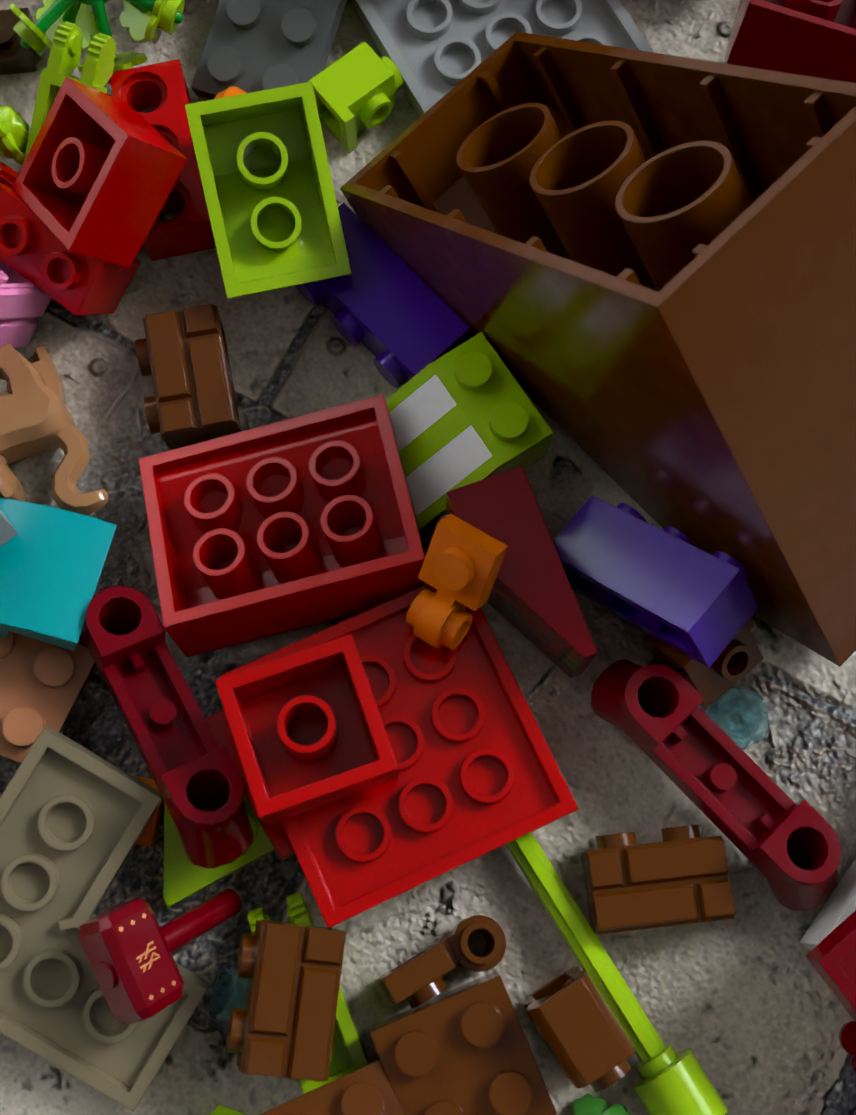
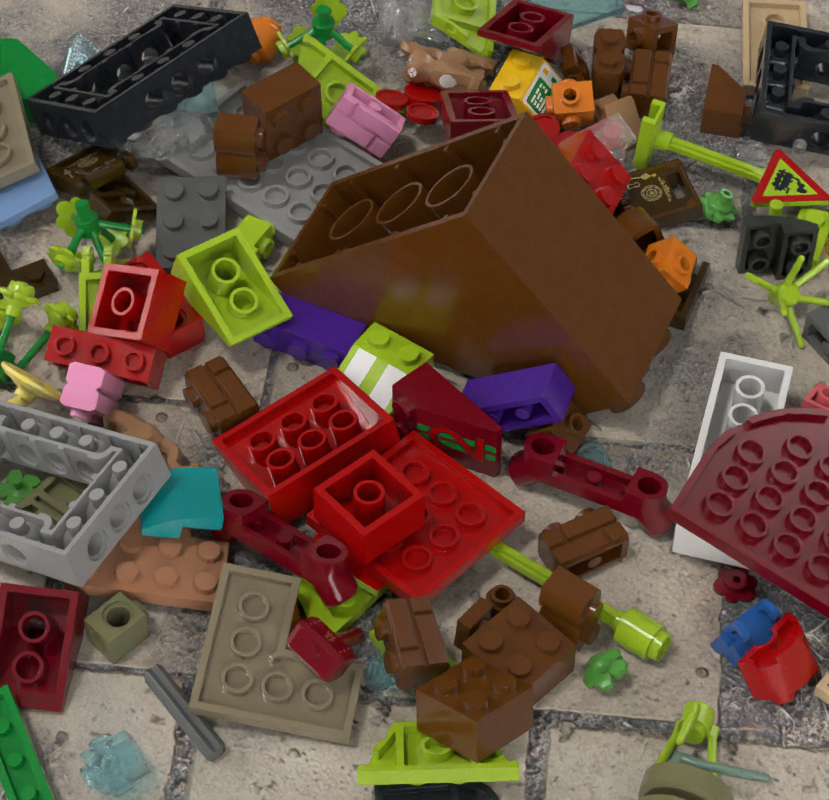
camera: 20 degrees left, 25 degrees down
orange plate [406,514,509,650] -> none

